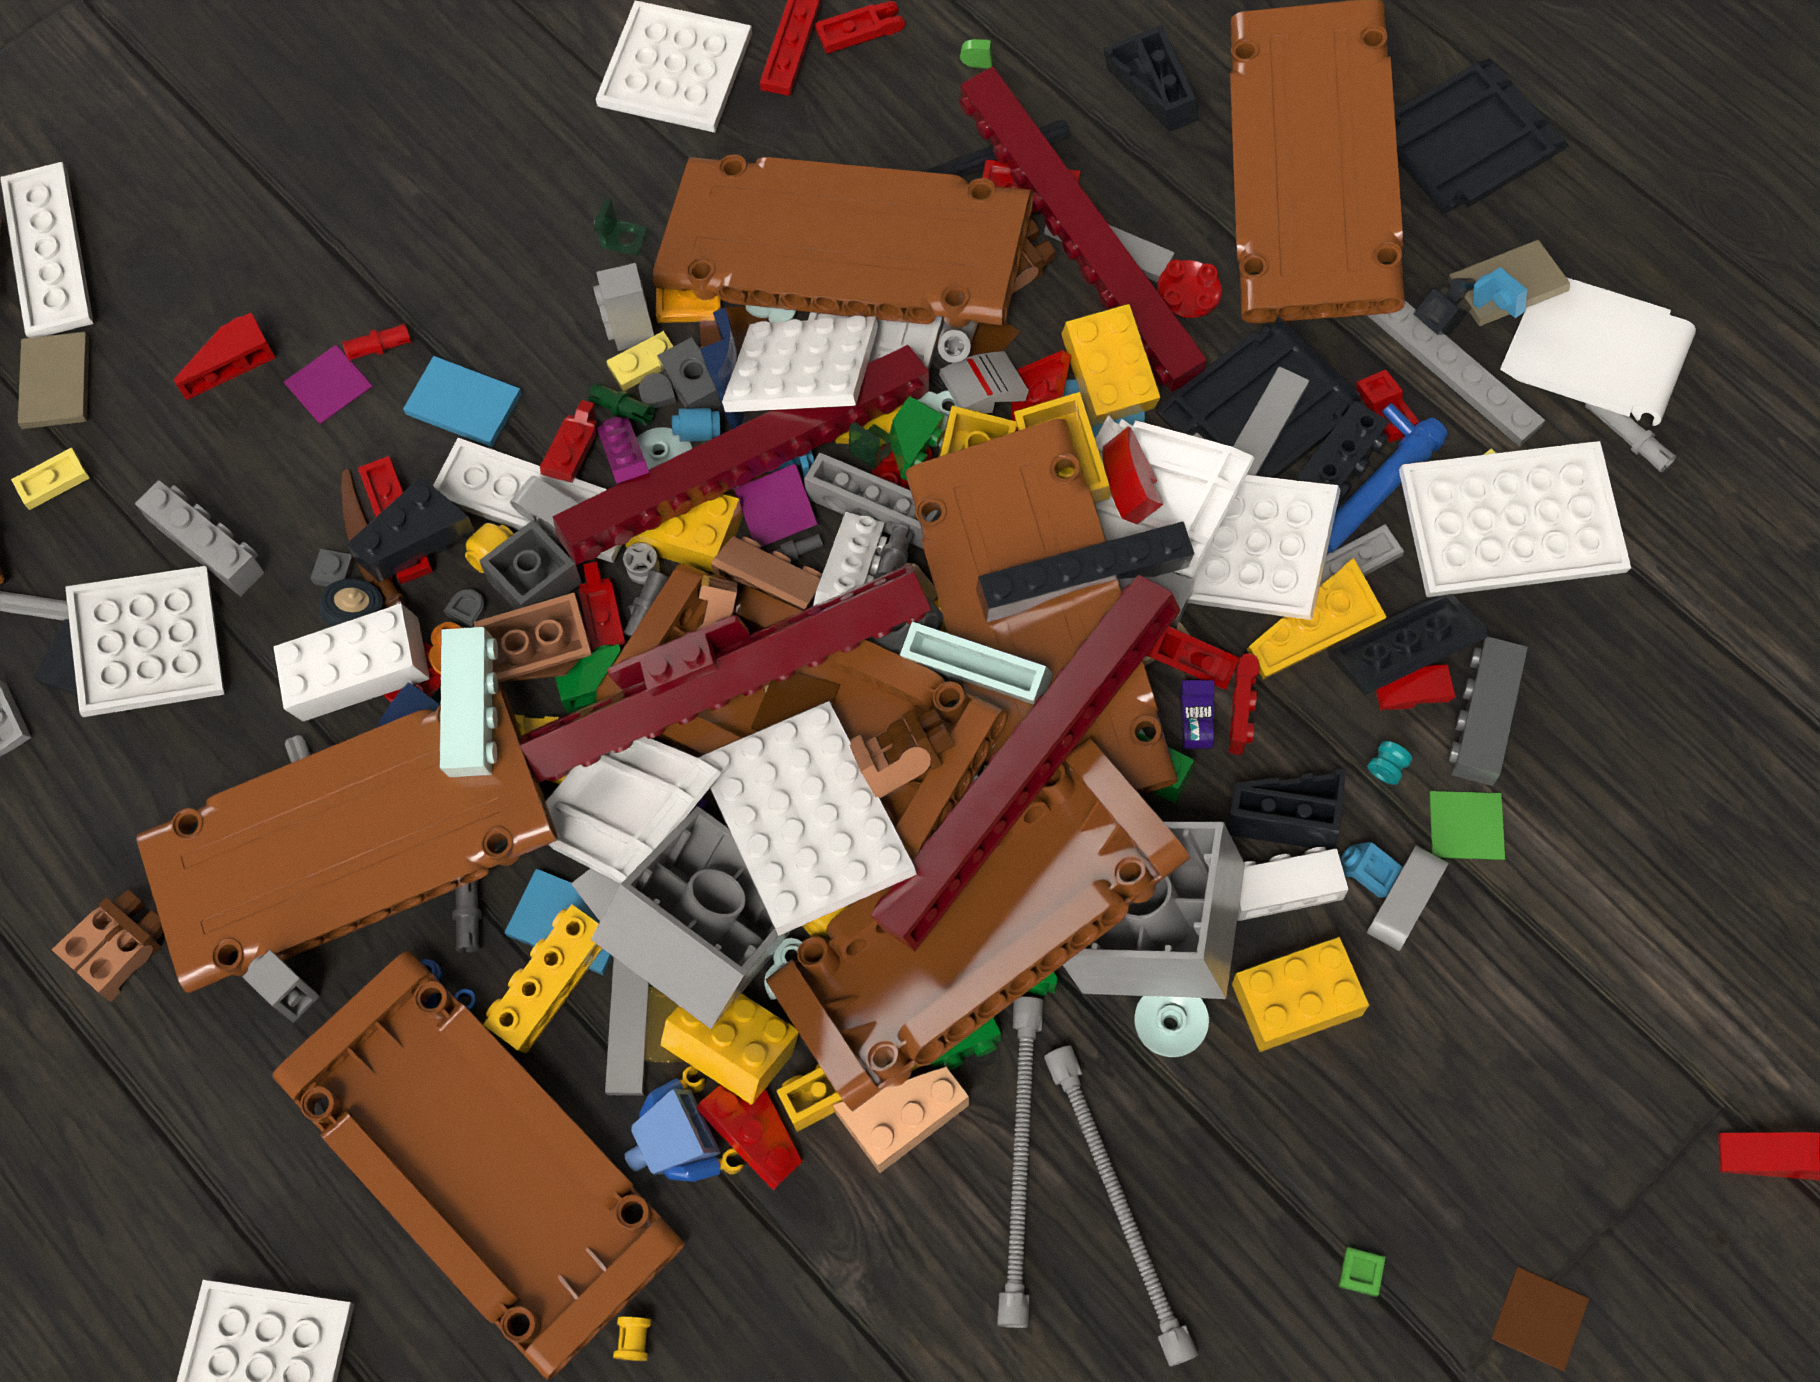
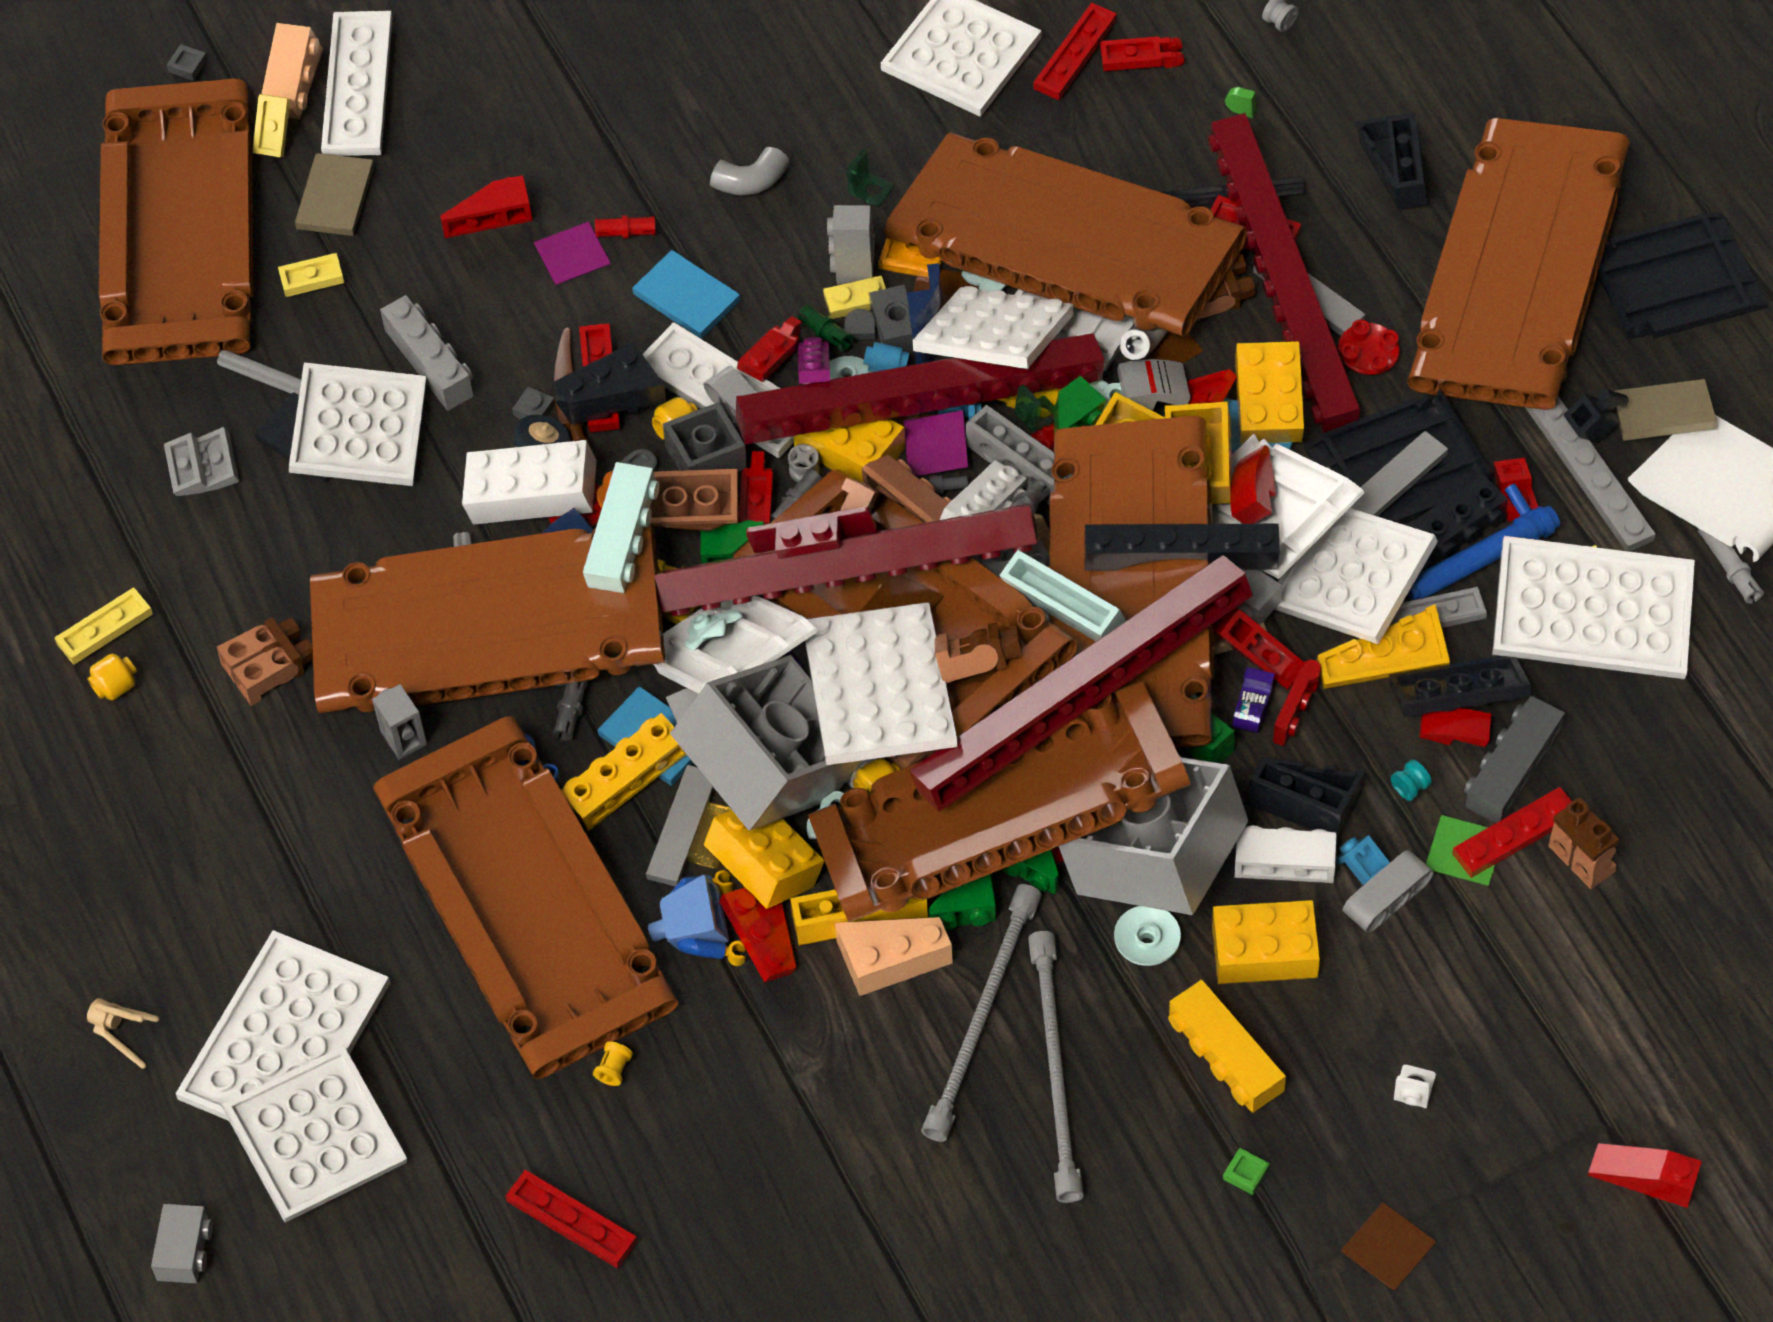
camera: 15 degrees right, 10 degrees down
dark azure bracket [1473,267,1527,318] -> none
none -> light aqua plate [685,610,742,650]
none -> light grey cylinder [710,147,790,196]
none -> yellow brick [1168,980,1286,1113]
none -> white bracket [1394,1065,1436,1108]
none -> red plate [1452,787,1572,878]
none -> hips [1548,798,1619,889]

